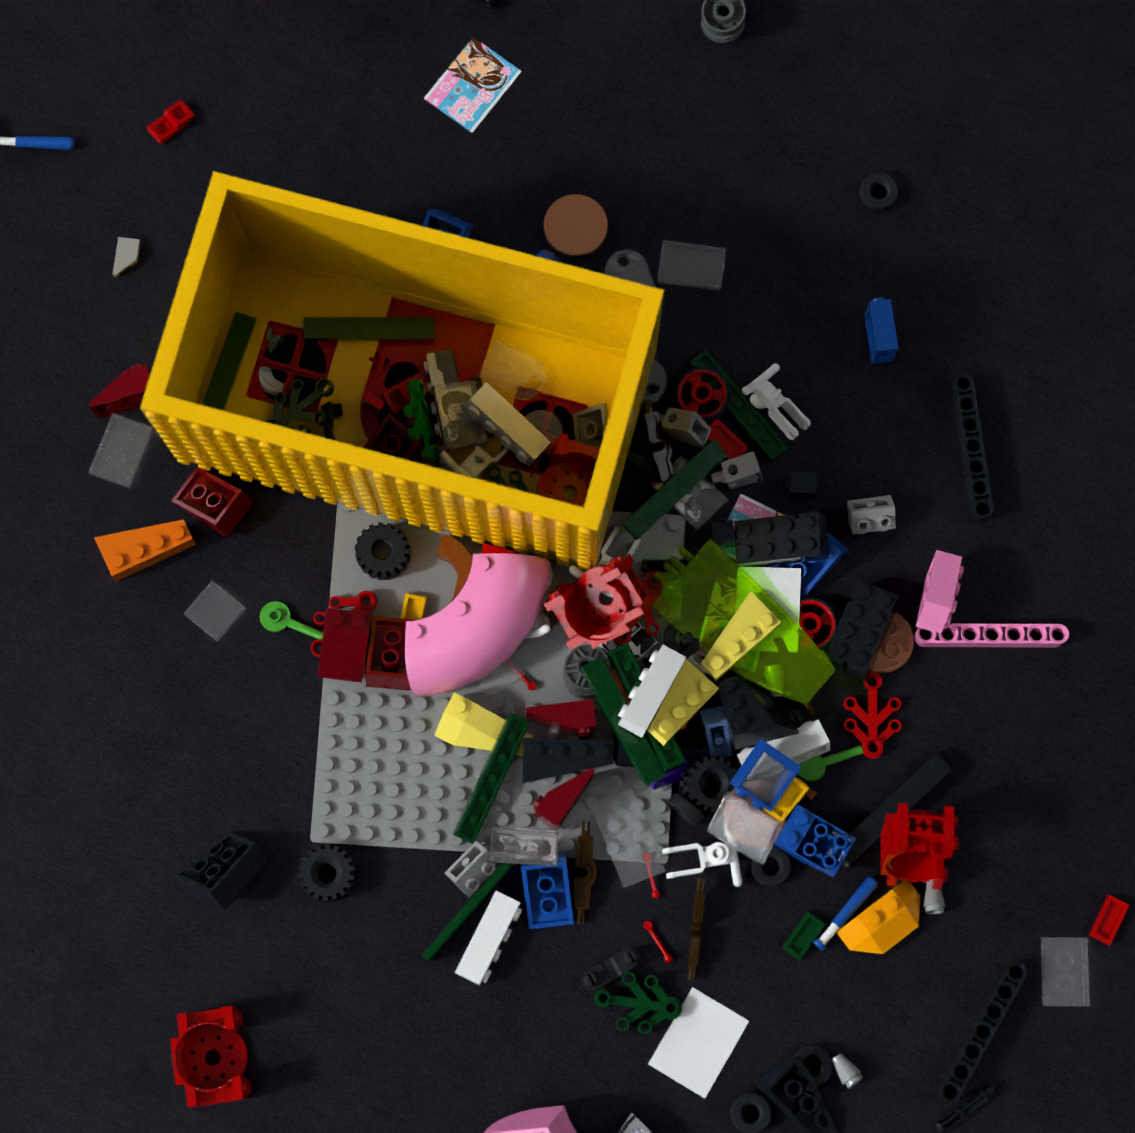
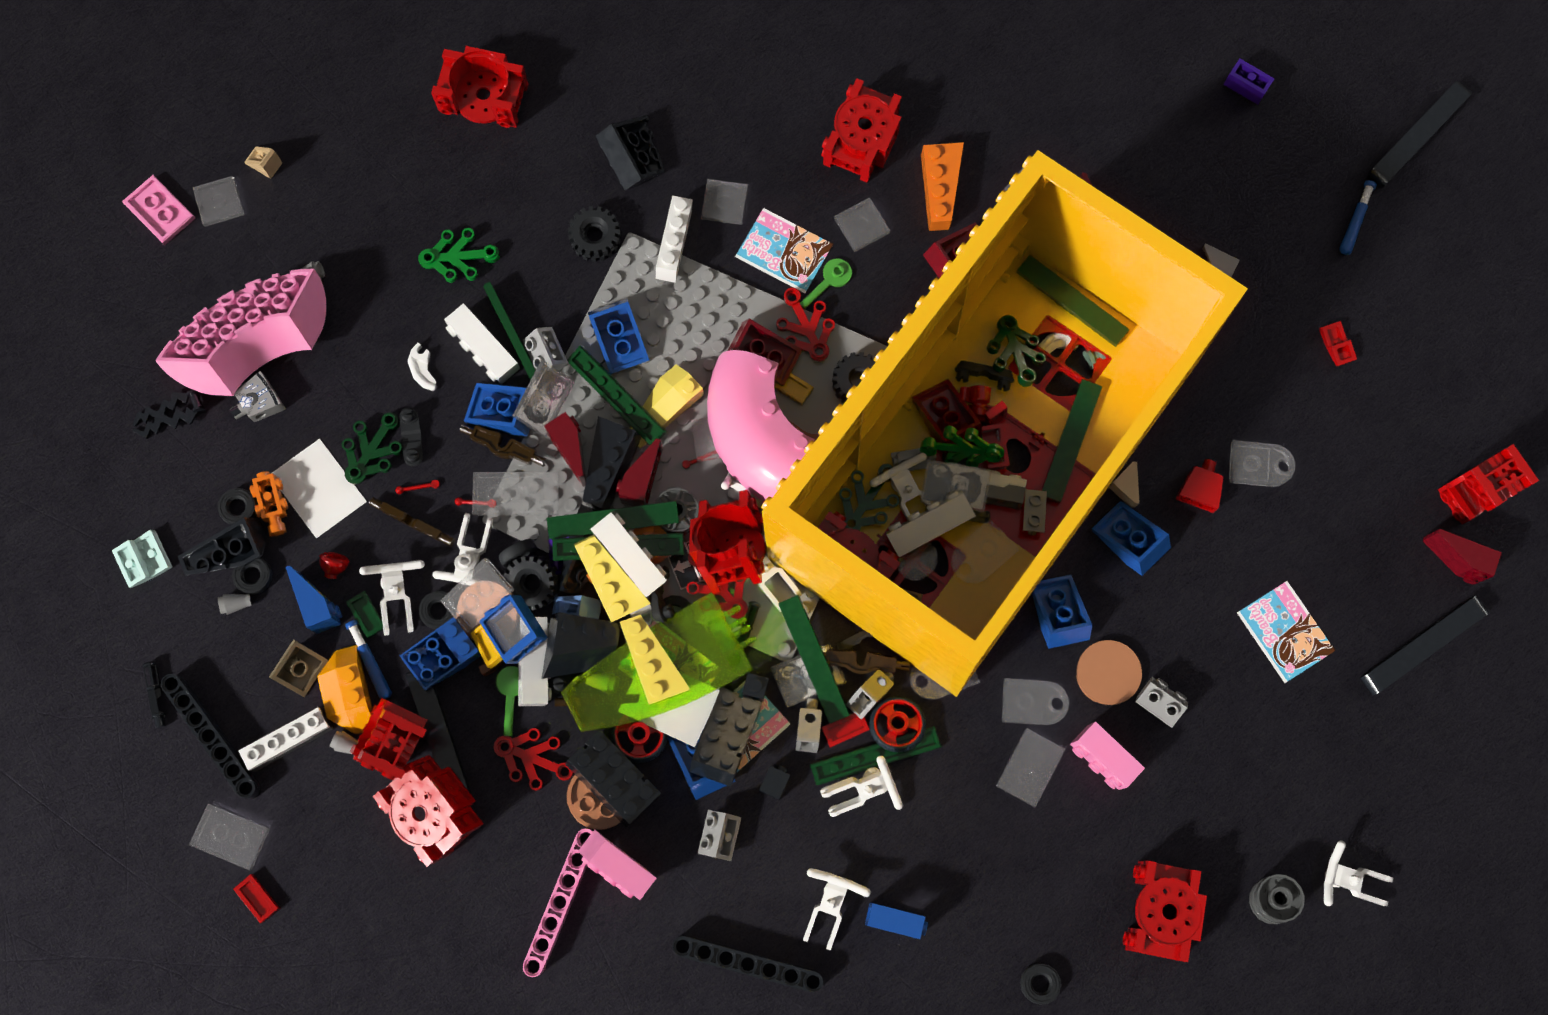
camera: 110 degrees right, 0 degrees up
dark red slope [317,608,371,683] -> none
none -> white piece [239,708,334,772]
none -> orange brick [250,471,288,536]
none -> dark tan slope [269,639,328,697]
none -> blue slope [286,566,342,634]
none -> red brick [319,552,349,579]
none -> white piece [359,560,425,635]
none -> piece [373,755,484,867]
none -> white piece [408,343,437,391]
none -> green plant [418,228,500,283]
none -> blue slope [588,298,649,374]
none -> white brick [655,196,693,283]
none -> clear tile [701,179,748,225]
none -> sticker [735,208,833,293]
none -> white piece [803,868,871,950]
none -> red piece [821,78,902,183]
none -> red piece [960,385,991,419]
none -> light grey hinge [1023,489,1047,535]
none -> bright pink brick [1070,721,1145,790]
none -> red piece [1123,861,1207,962]
none -> light grey brick [1136,677,1188,728]
none -> red torso [1175,459,1223,513]
none -> clear tile [1229,440,1295,487]

